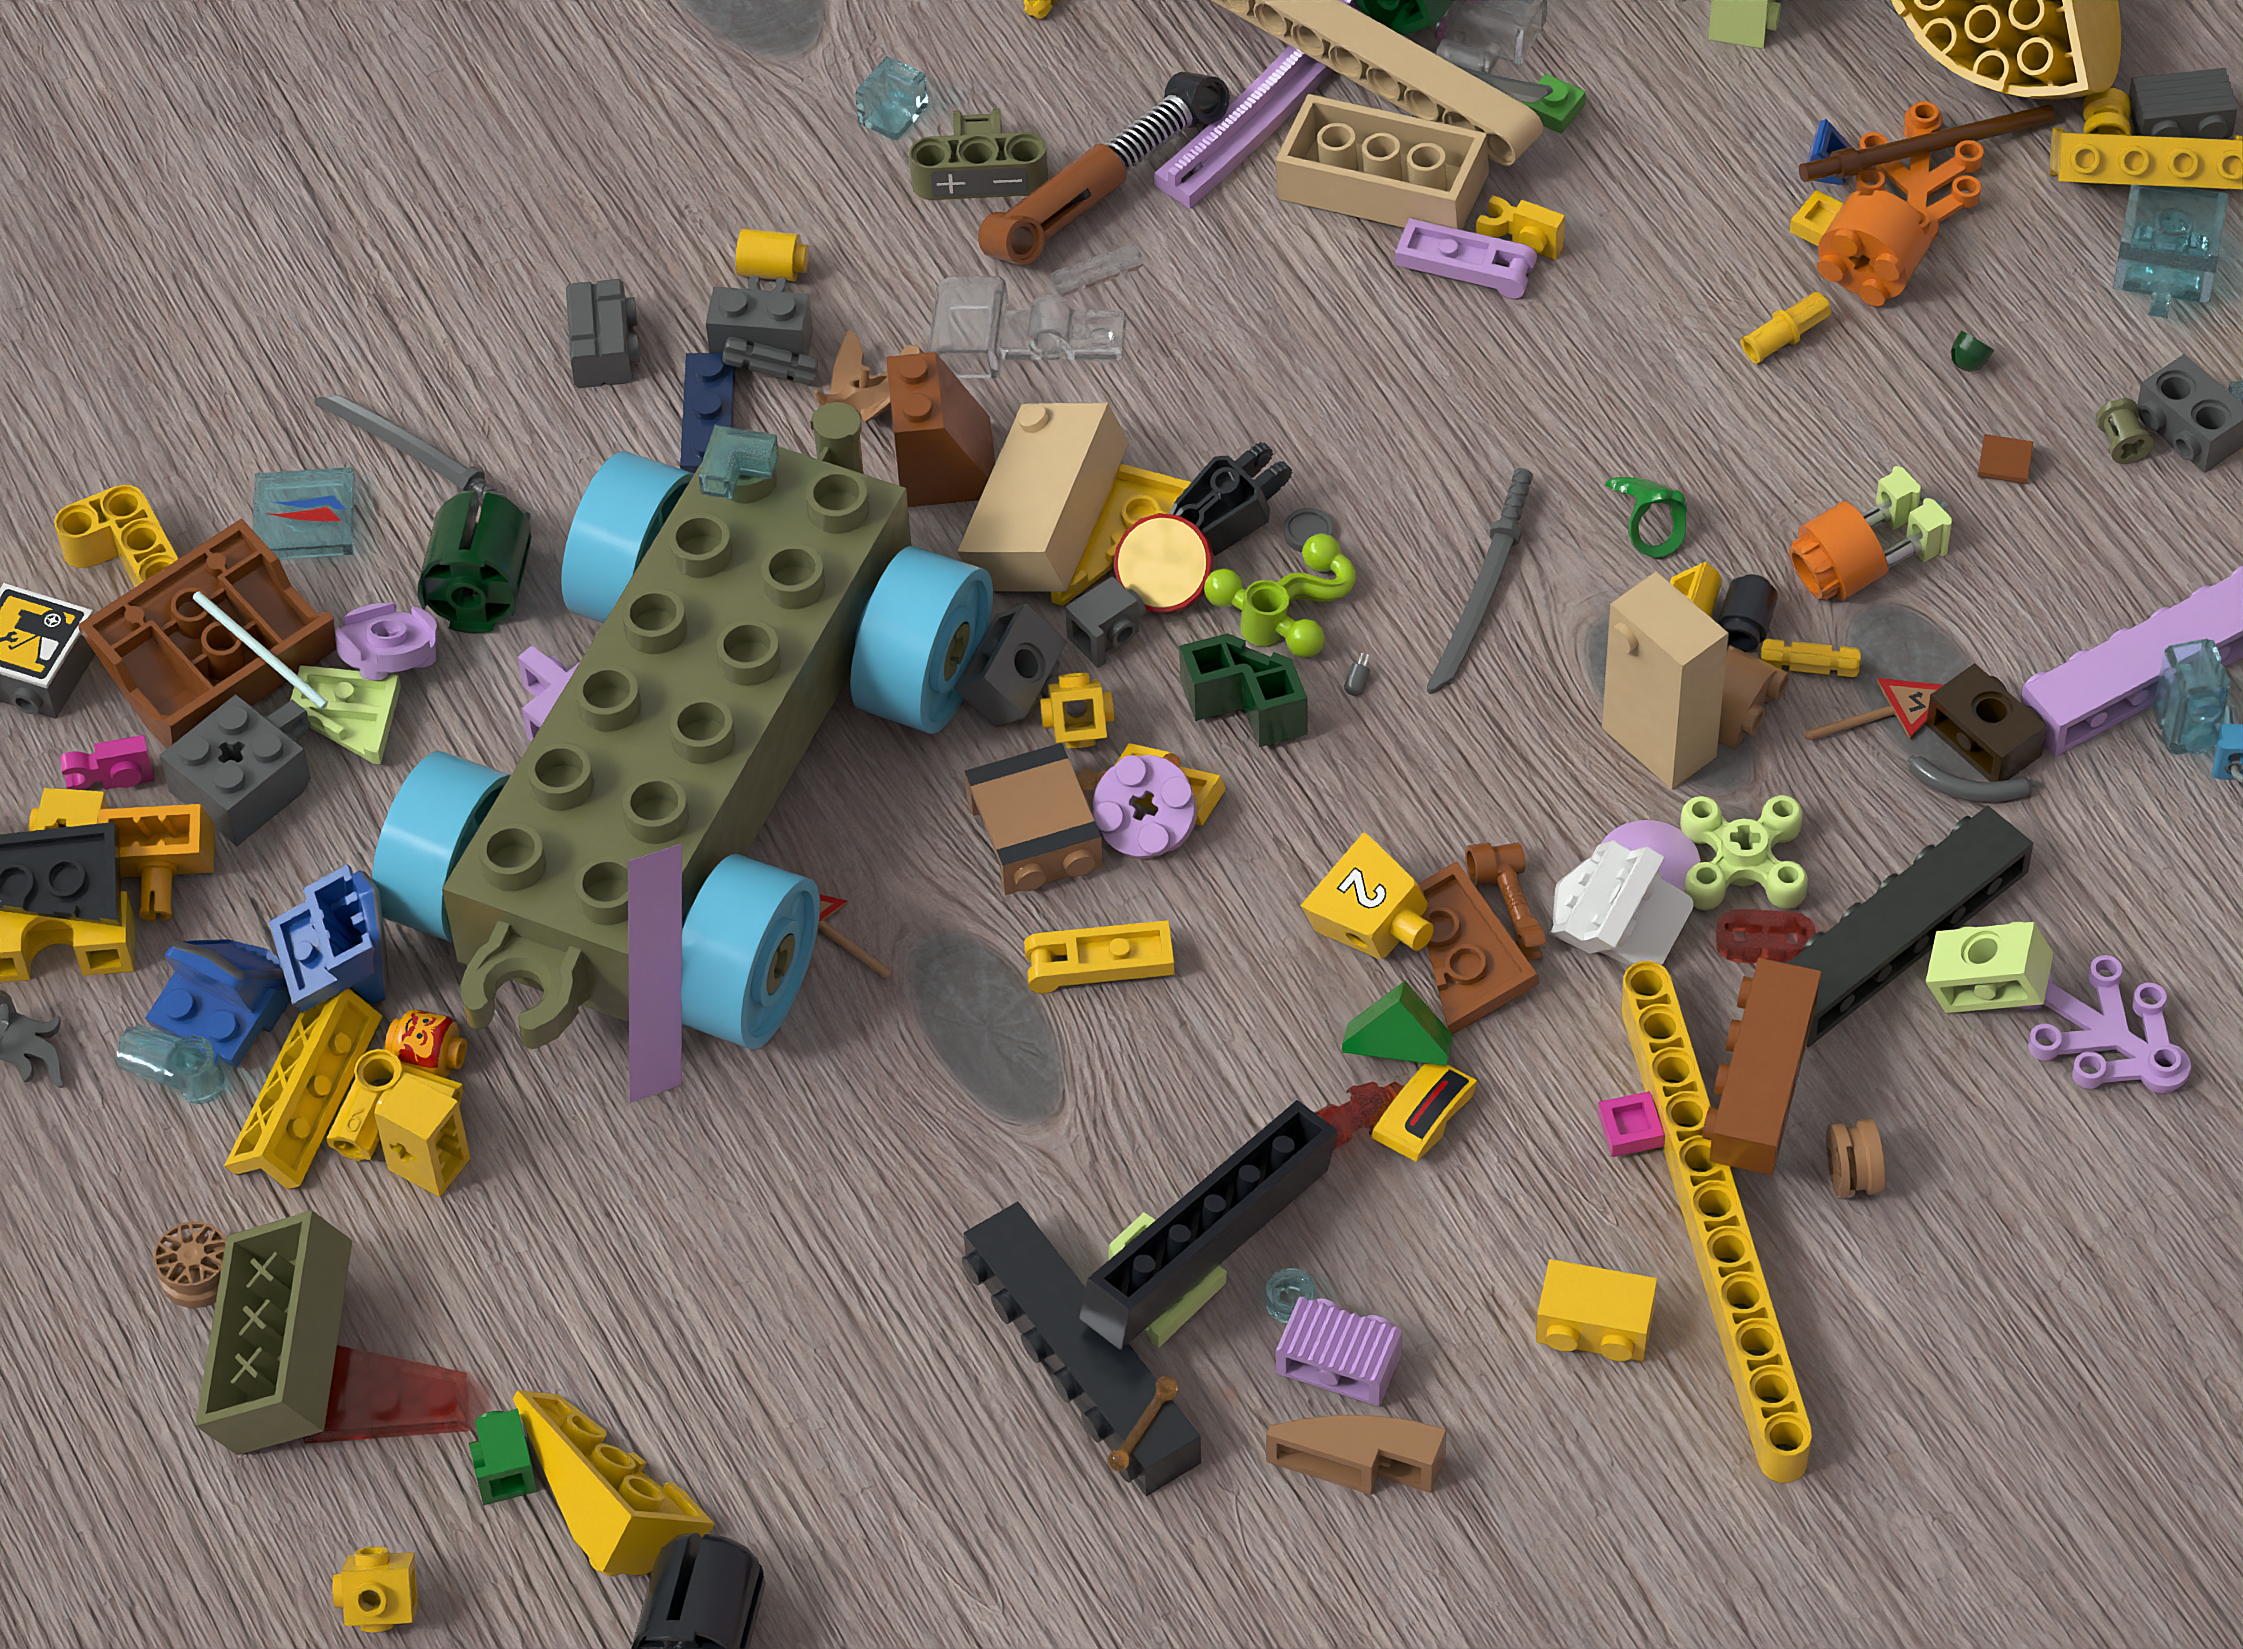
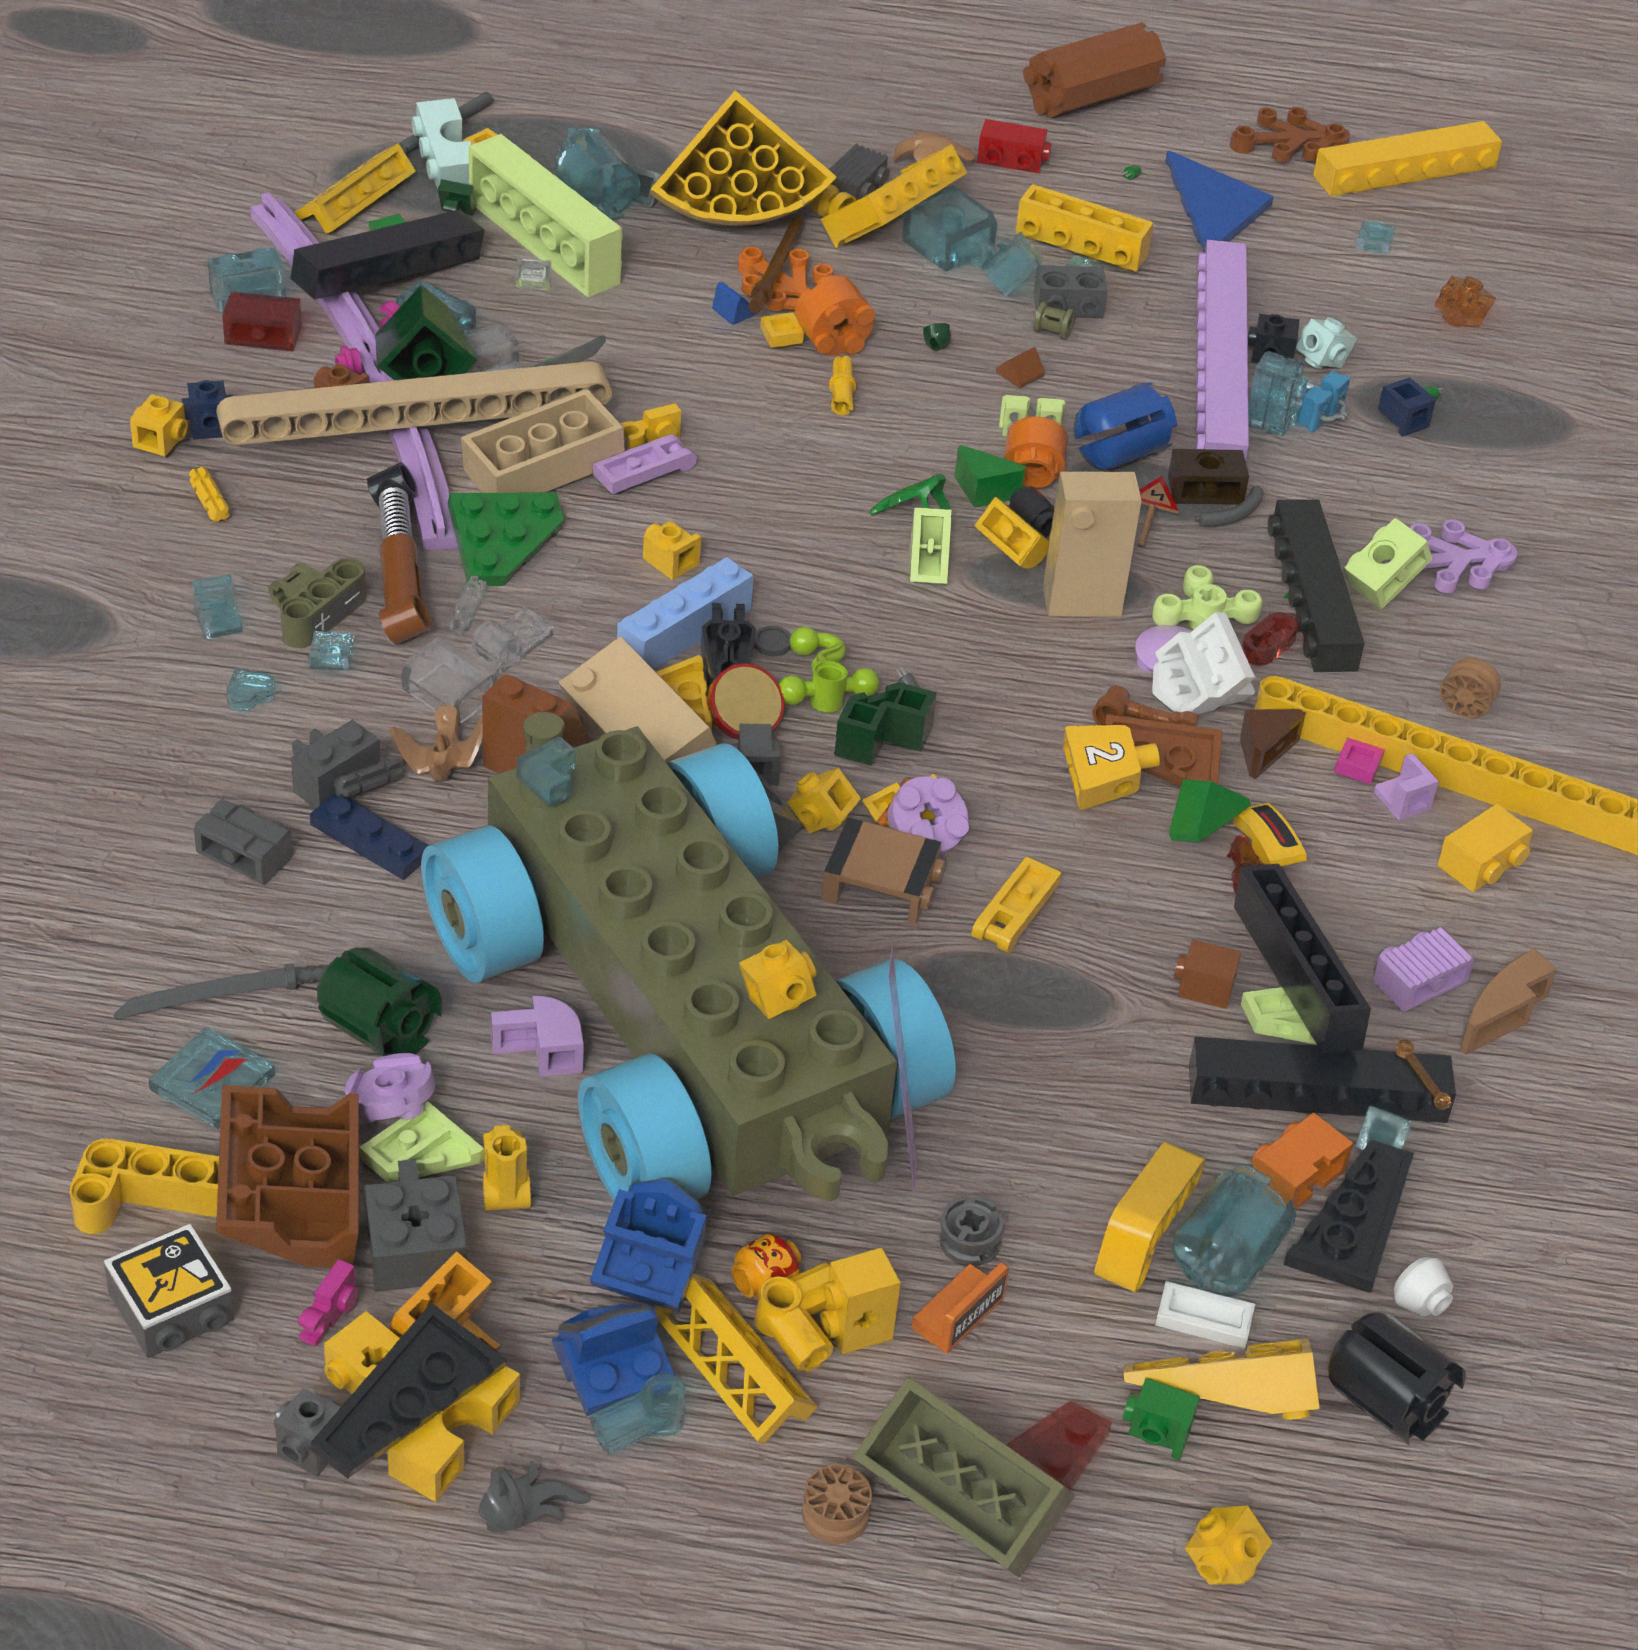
camera: 60 degrees left, 10 degrees down
light aqua axle [193,591,328,710] -> none
yellow brick [736,228,809,282] -> none
clear light blue bush [1266,1268,1315,1324] -> none
dark grey sword [1427,468,1533,694] -> none
dark orange brick [1702,958,1821,1176] -> none
none -> clear light blue tile [226,669,276,711]
none -> clear light blue plate [309,631,353,671]
none -> green plate [447,492,564,586]
none -> yellow piece [483,1125,531,1211]
none -> light blue brick [617,557,753,670]
none -> yellow brick [643,521,701,580]
none -> yellow brick [739,939,817,1019]
none -> yellowish green slope [910,508,952,584]
none -> orange panel [911,1262,1009,1354]
none -> flat silver wheel [939,1196,1004,1266]
none -> green slope [954,445,1027,507]
none -> clear light blue brick [980,232,1043,296]
none -> blue cylinder [1073,382,1177,470]
none -> yellow beam [1094,1141,1206,1293]
none -> white tile [1155,1281,1255,1349]
none -> clear light blue cylinder [1173,1165,1296,1297]
none -> dark orange brick [1174,940,1241,1009]
none -> reddish brown slope [1240,709,1306,779]
none -> orange brick [1249,1112,1353,1216]
none -> black wing [1283,1140,1414,1293]
none -> clear light blue slope [1355,1106,1412,1150]
none -> lavender panel [1374,753,1439,821]
none -> white cone [1393,1257,1453,1316]

